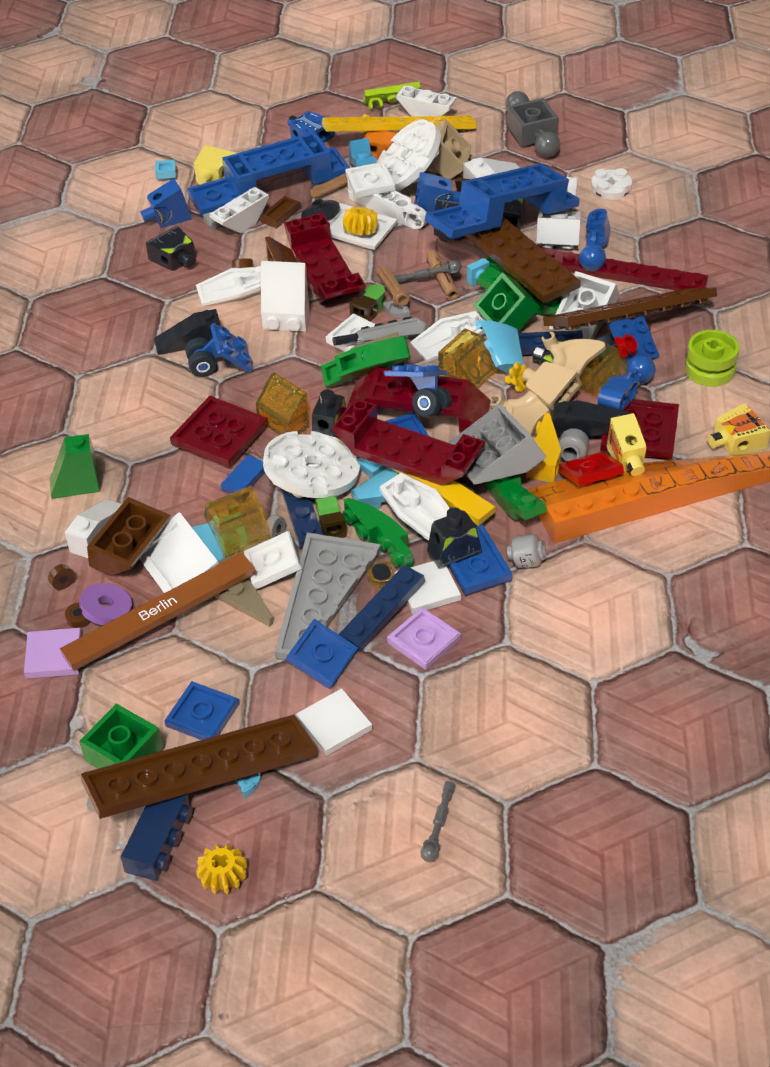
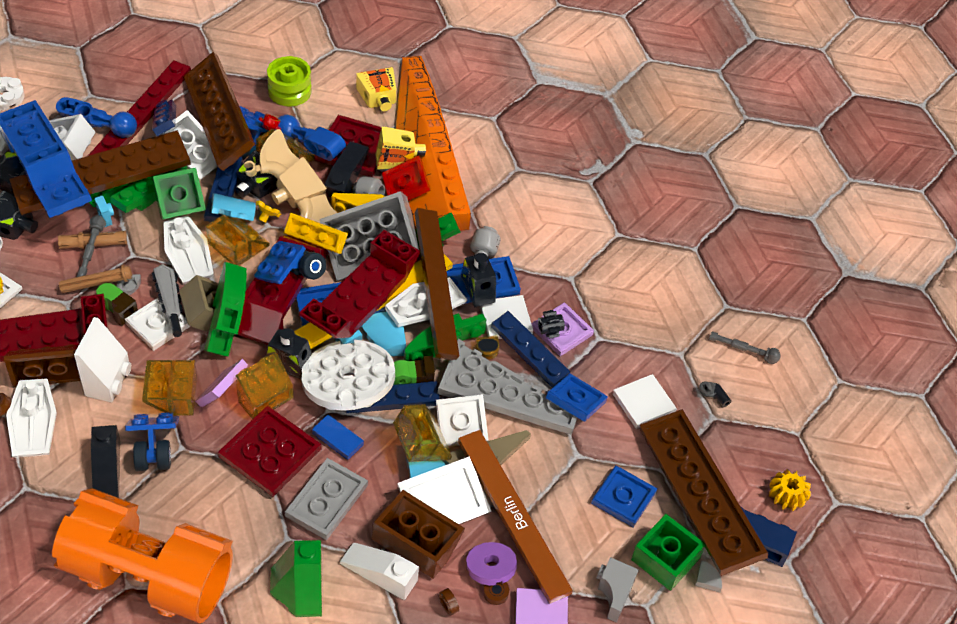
camera: 90 degrees left, 5 degrees up
none -> orange cylinder [52,488,233,623]
none -> clear yellow slope [142,360,197,415]
none -> dark blue plate [152,100,176,136]
none -> lavender tile [195,359,248,407]
none -> yellow tile [284,213,348,254]
none -> light grey plate [285,458,368,540]
none -> reddish brown tile [414,208,460,360]
none -> black gear [538,310,565,339]
none -> light grey arch [597,557,639,623]
none -> arm [699,381,732,407]

